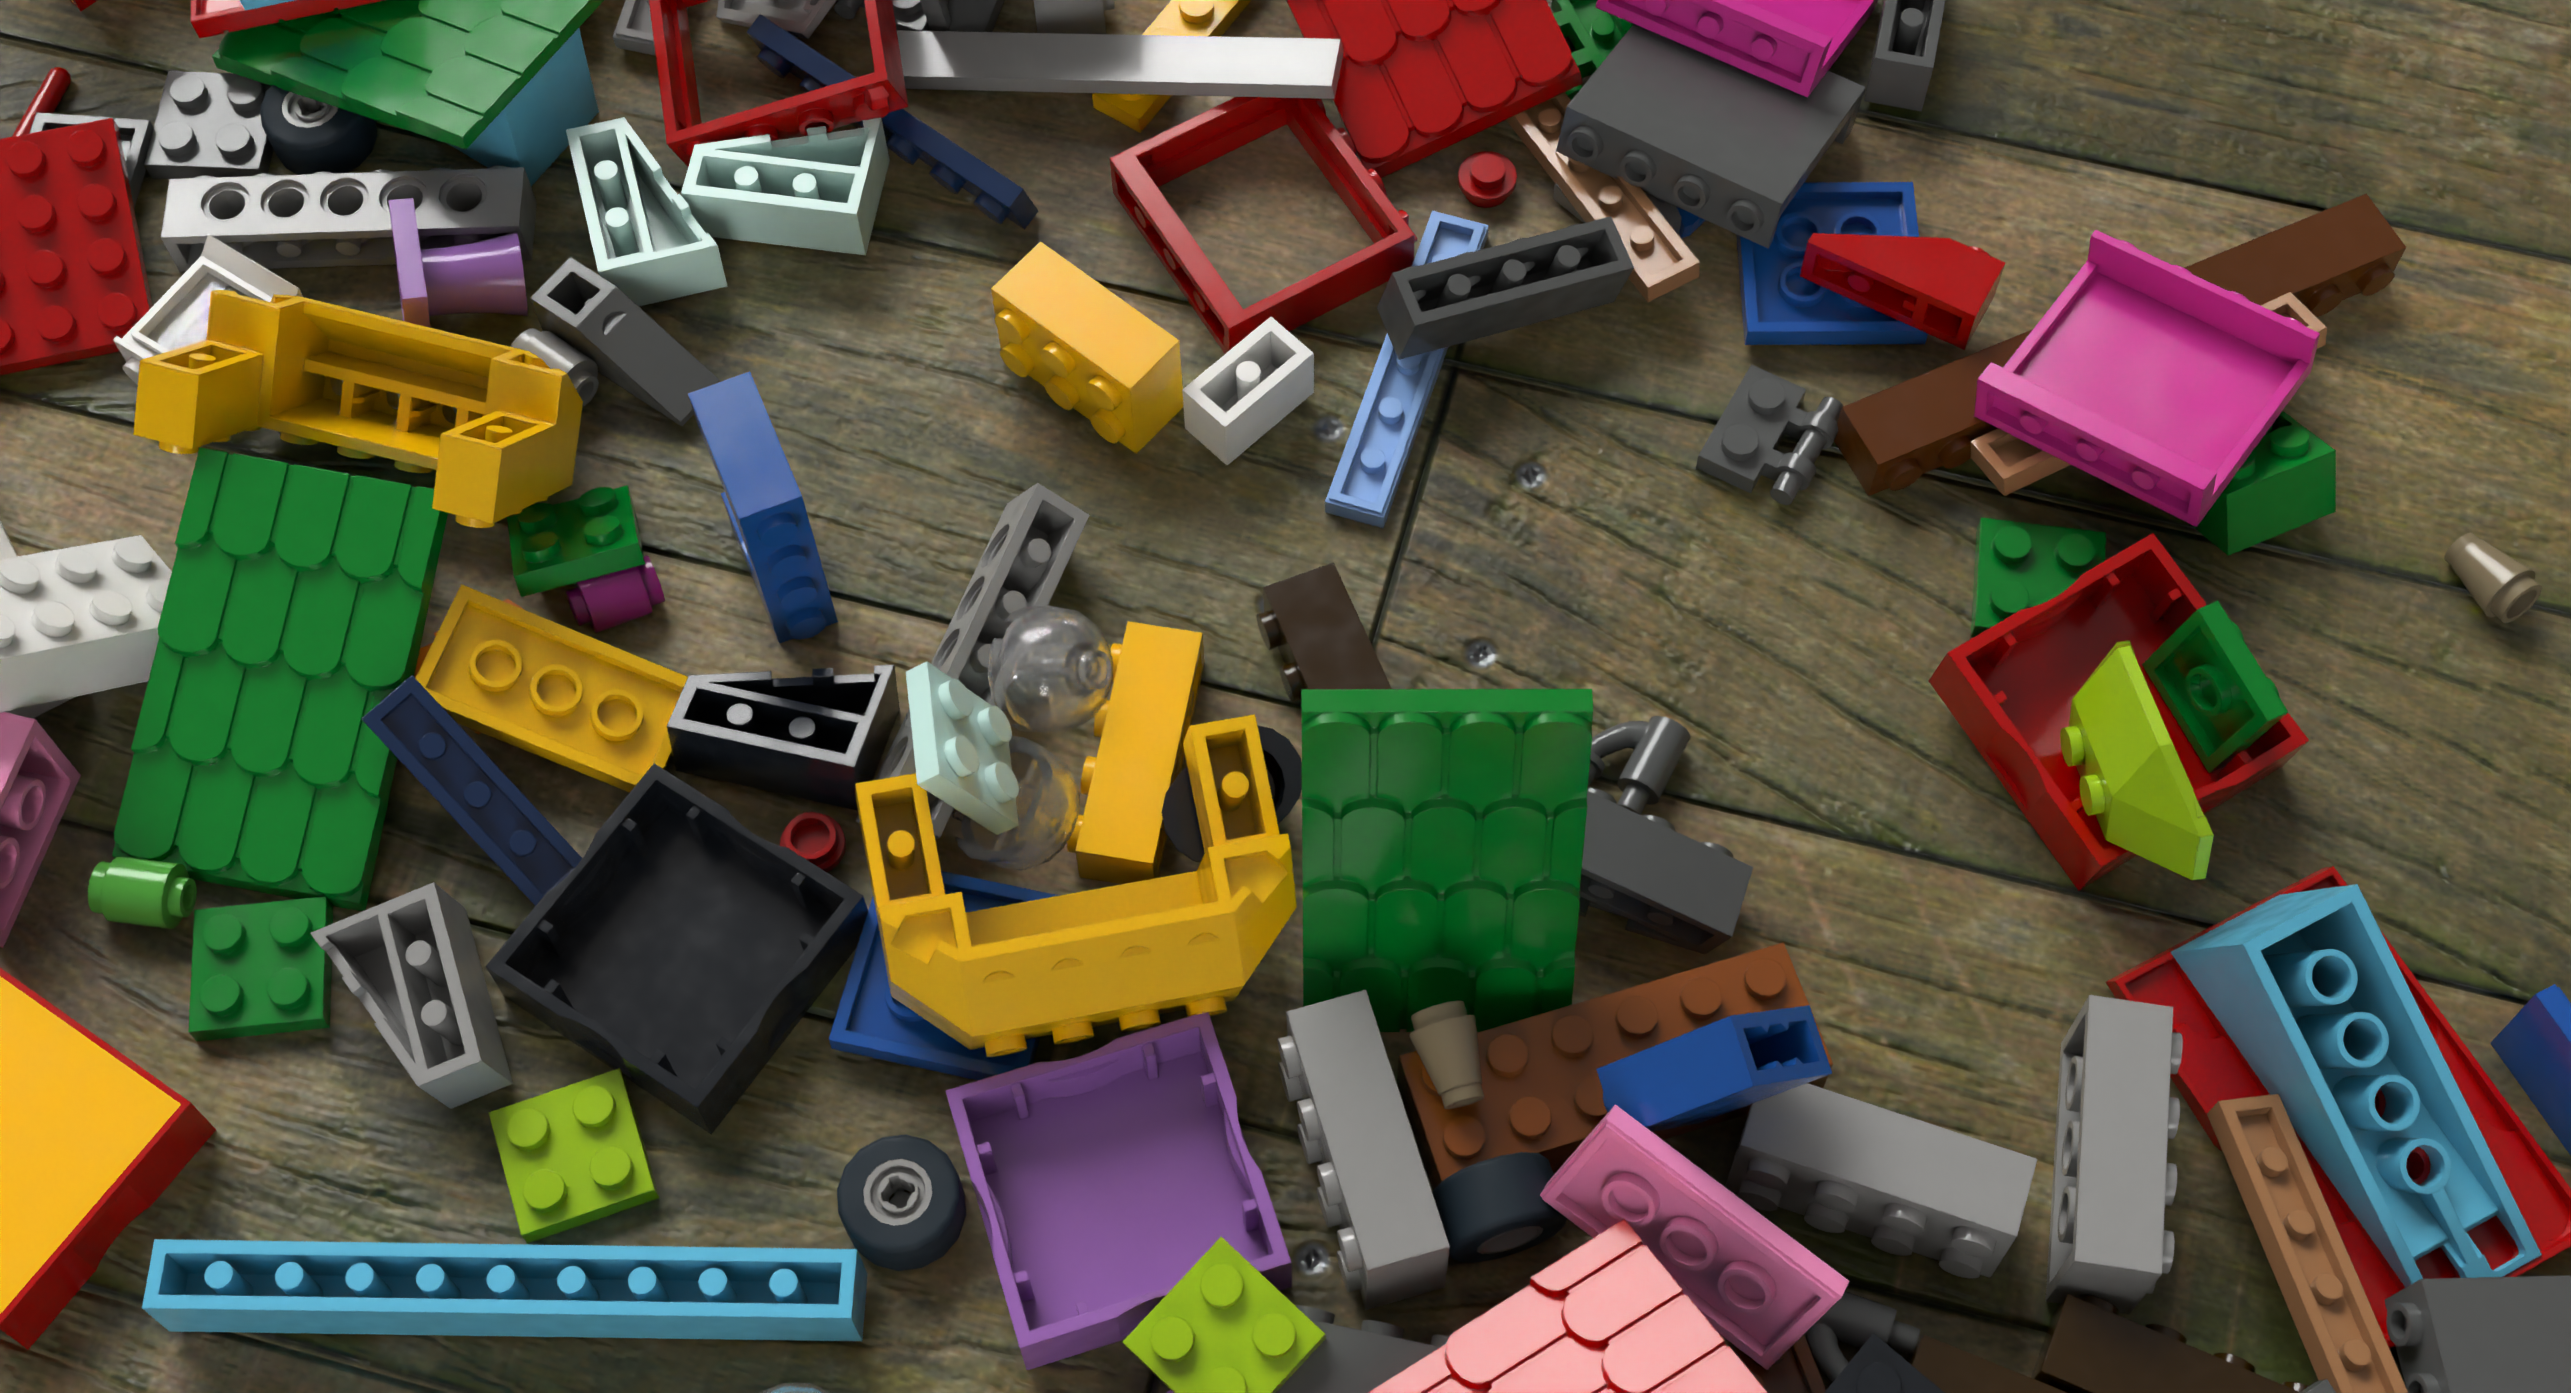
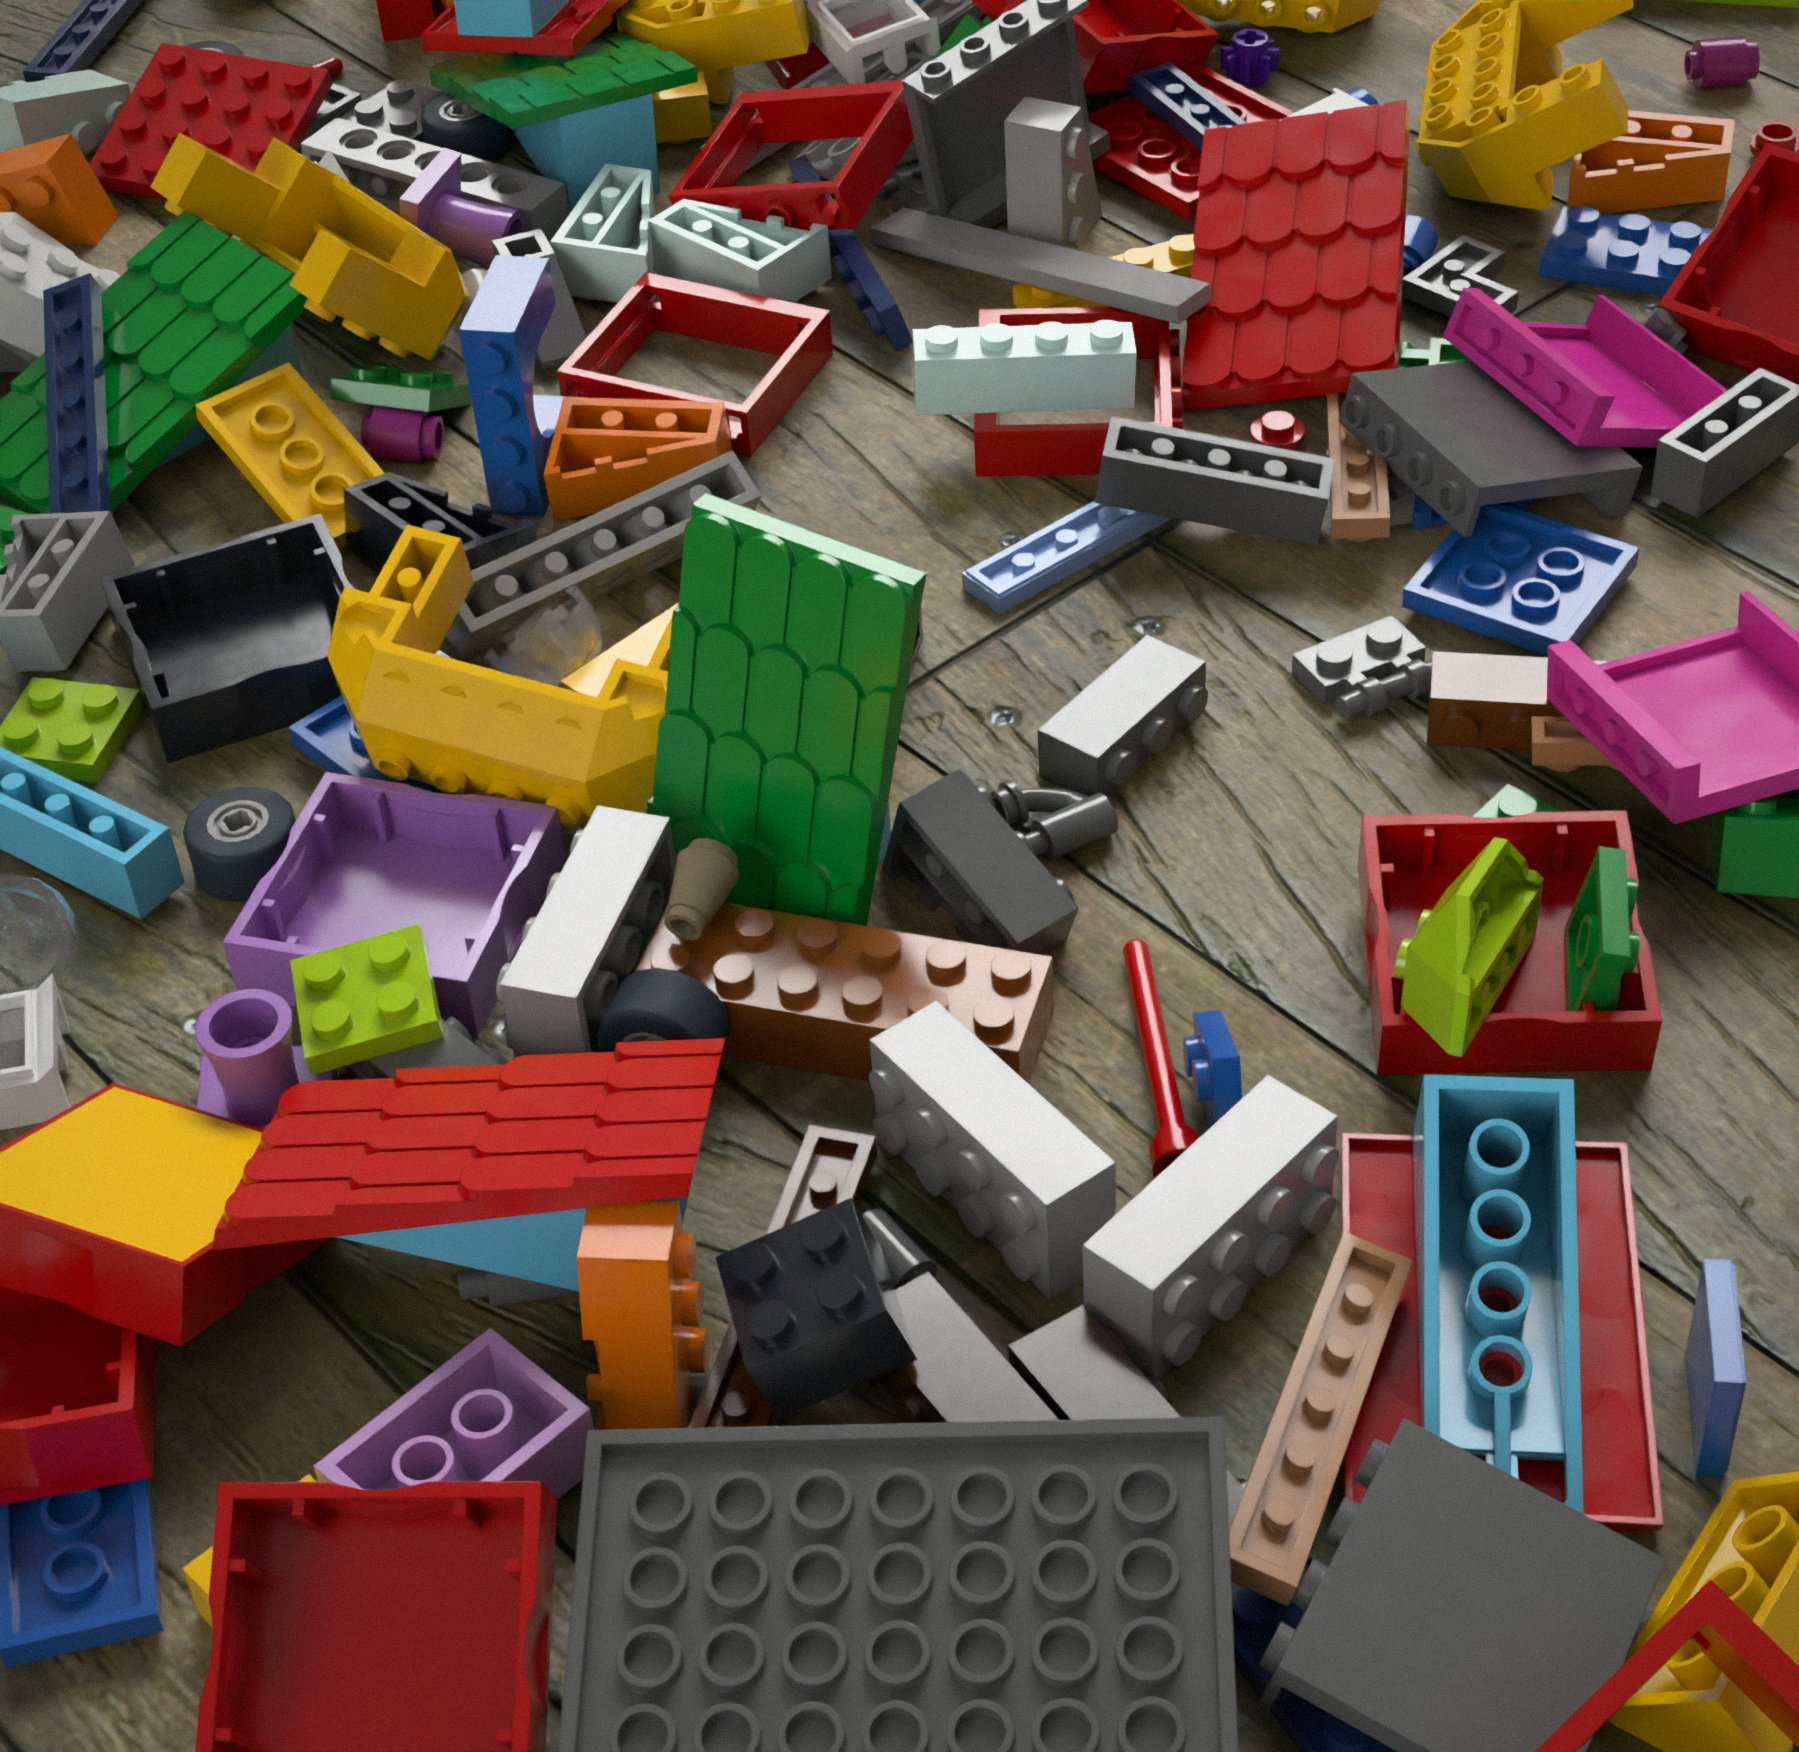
camera: 35 degrees right, 20 degrees down
dark blue plate [361,675,582,906] -> none
light aqua plate [906,661,1019,835] -> none
clear cylinder [988,605,1114,733] -> none
yellow brick [991,241,1183,454] -> none
white brick [1182,317,1314,465] -> none
bright pink tile [1540,1104,1850,1370] -> none
blue brick [1596,1005,1833,1132] -> none
red slope [1800,233,2006,350] -> none
none -> dark blue plate [43,273,111,514]
none -> orange wedge [543,397,732,521]
none -> red window [557,272,833,457]
none -> light aqua brick [913,320,1137,416]
none -> brick [1038,635,1208,797]
none -> red piece [1123,939,1201,1178]
none -> blue wing [1183,1010,1242,1130]

